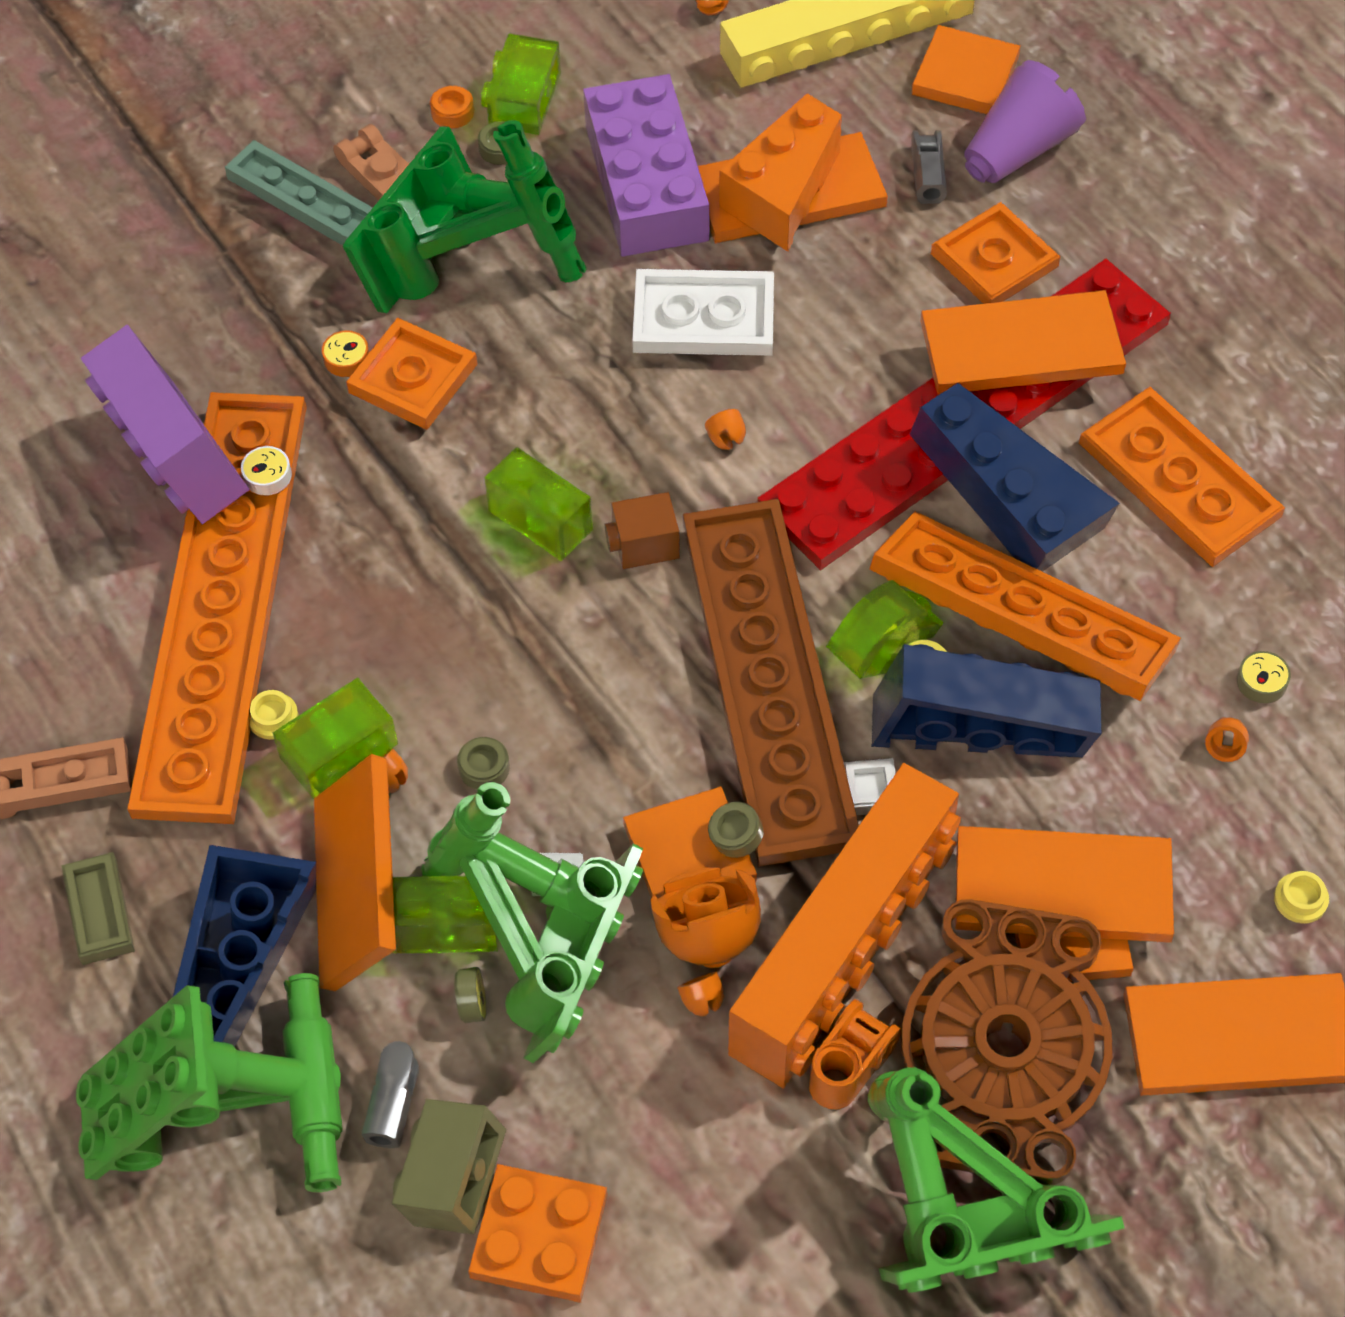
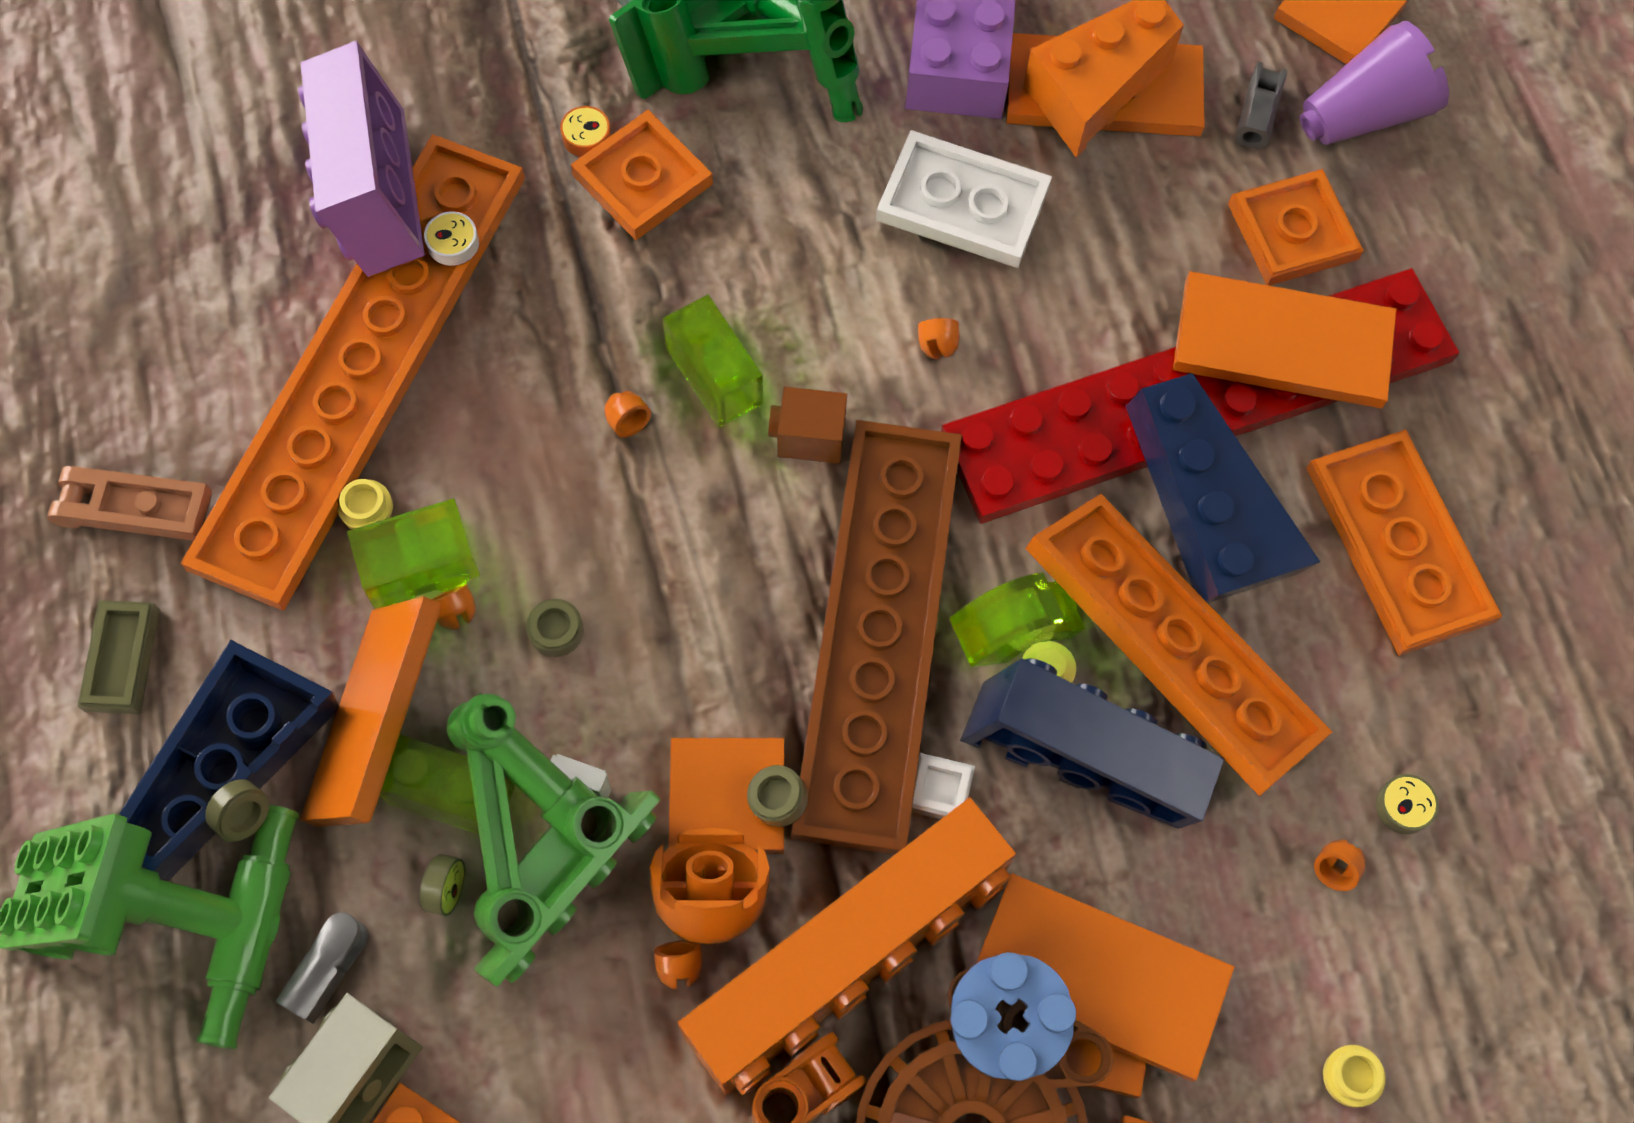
camera: 15 degrees right, 10 degrees up
none -> olive tile [205,779,269,842]
none -> orange hinge [604,391,651,438]
none -> medium blue plate [950,952,1076,1081]

